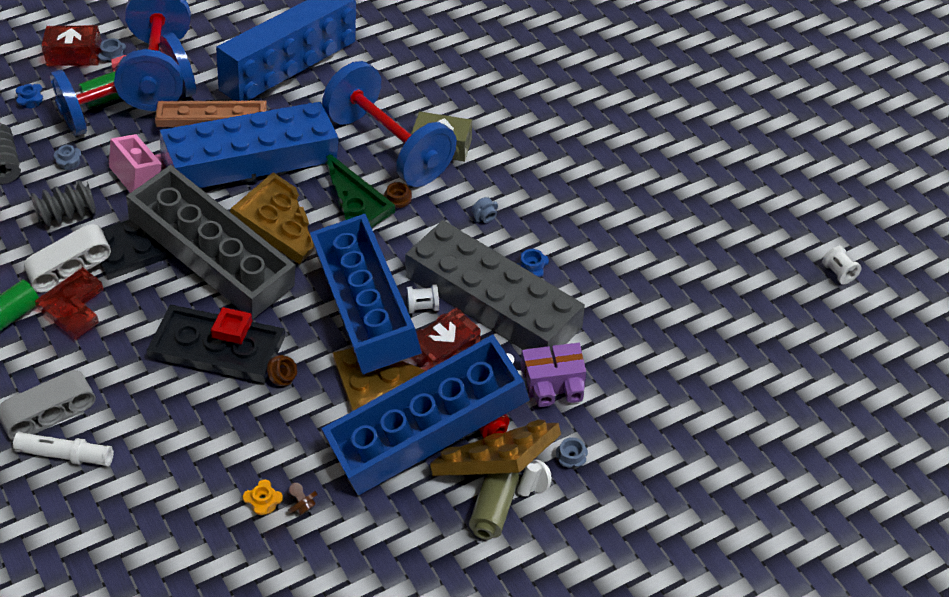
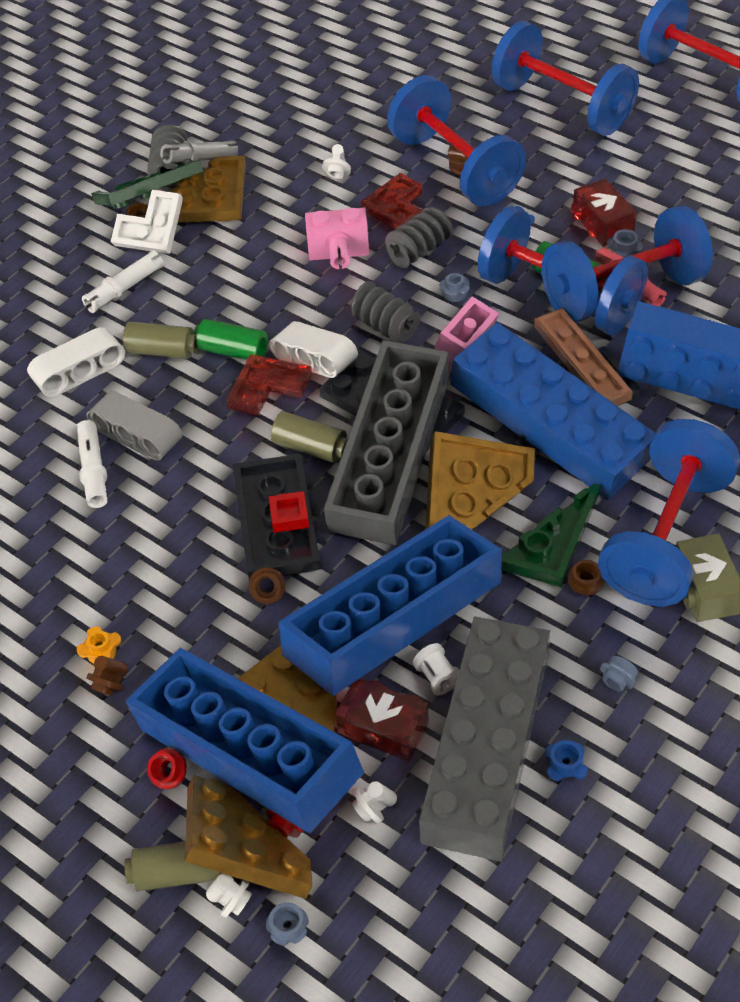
camera: 70 degrees right, 0 degrees up
medium lavender hips [521,342,586,407] -> none
none -> red plate [147,748,187,790]
none -> olive brick [271,411,348,463]

